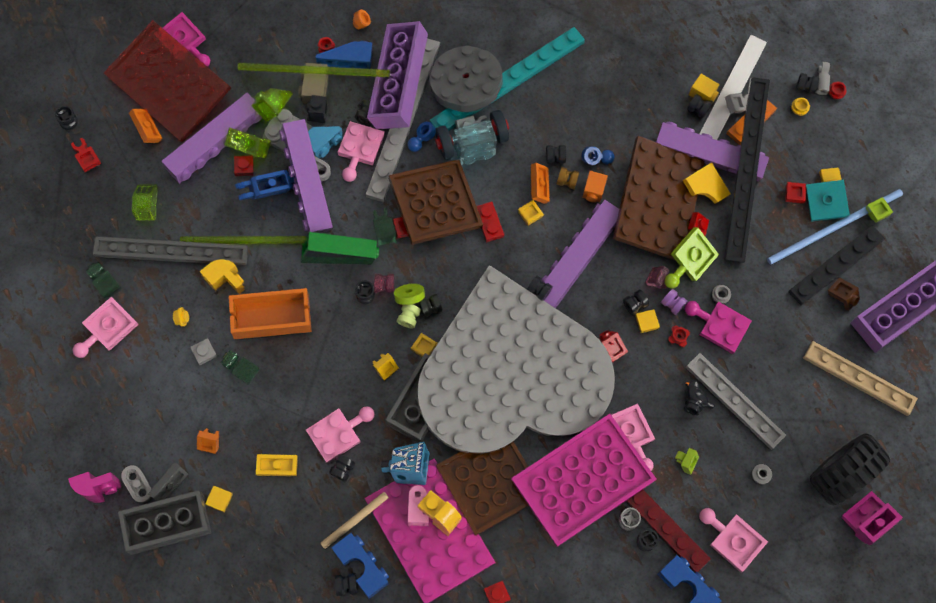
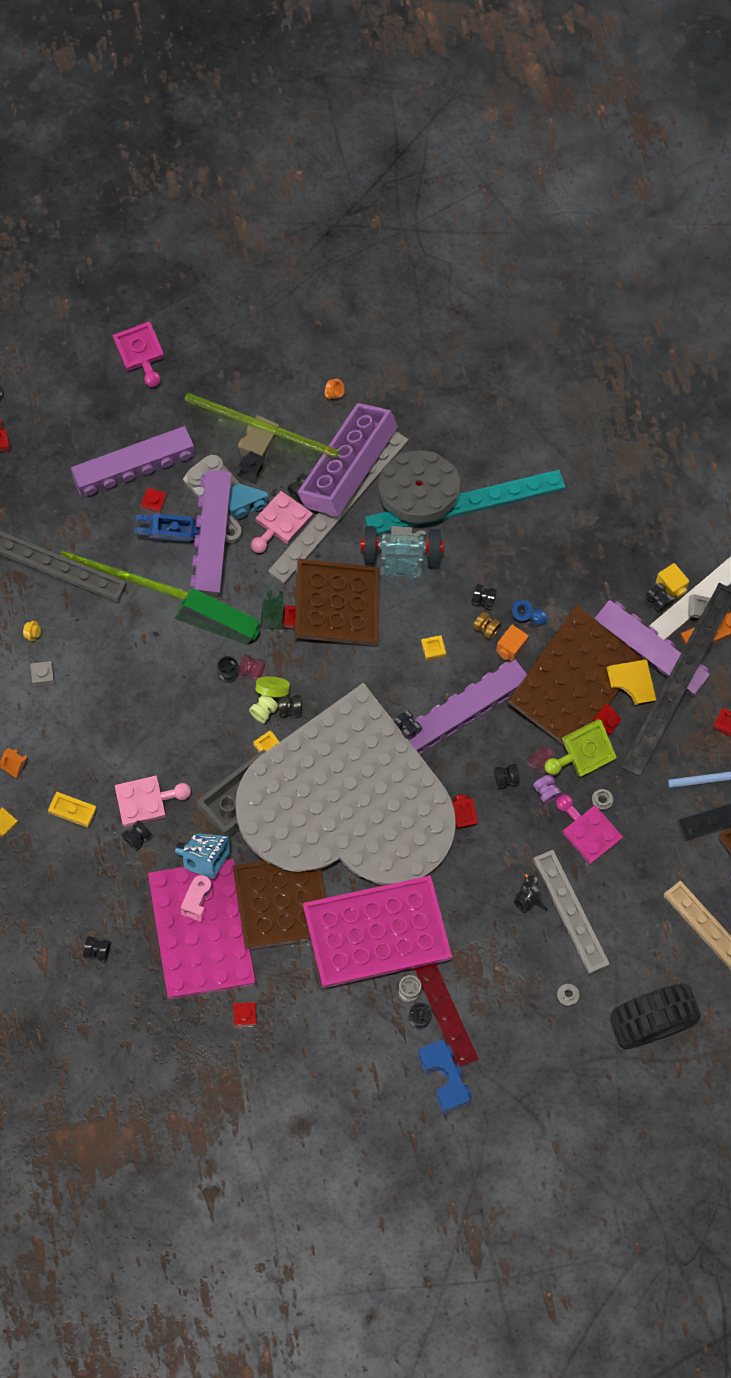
camera: 20 degrees right, 5 degrees down
clear red plate [104,20,232,142] -> none
orange plate [129,109,162,143] -> none
clear neon green slope [132,184,157,220] -> none
yellow brick [200,259,245,294] -> none
clear green plate [220,350,260,385] -> none
clear neon green slope [224,127,271,158] -> none
orange piece [229,288,312,339] -> none
clear neon green slope [251,88,293,122] -> none
blue slope [316,41,373,71] -> none
red plate [317,37,335,53] -> none
tan bar [321,492,389,549] -> none
blue arch [331,533,389,599] -> none
yellow tile [373,353,399,381] -> none
blue plate [407,122,436,152] -> none
yellow brick [417,490,462,536] -> none
red plate [477,202,504,243] -> none
orange plate [531,163,550,204] -> none
bright pink plate [612,404,655,471] -> none
yellow tile [635,309,660,333] -> none
red plate [668,326,690,347] -> none
lime tile [675,448,699,475] -> none
bright pink plate [699,508,768,573] -> none
dark pink brick [842,491,903,545] -> none

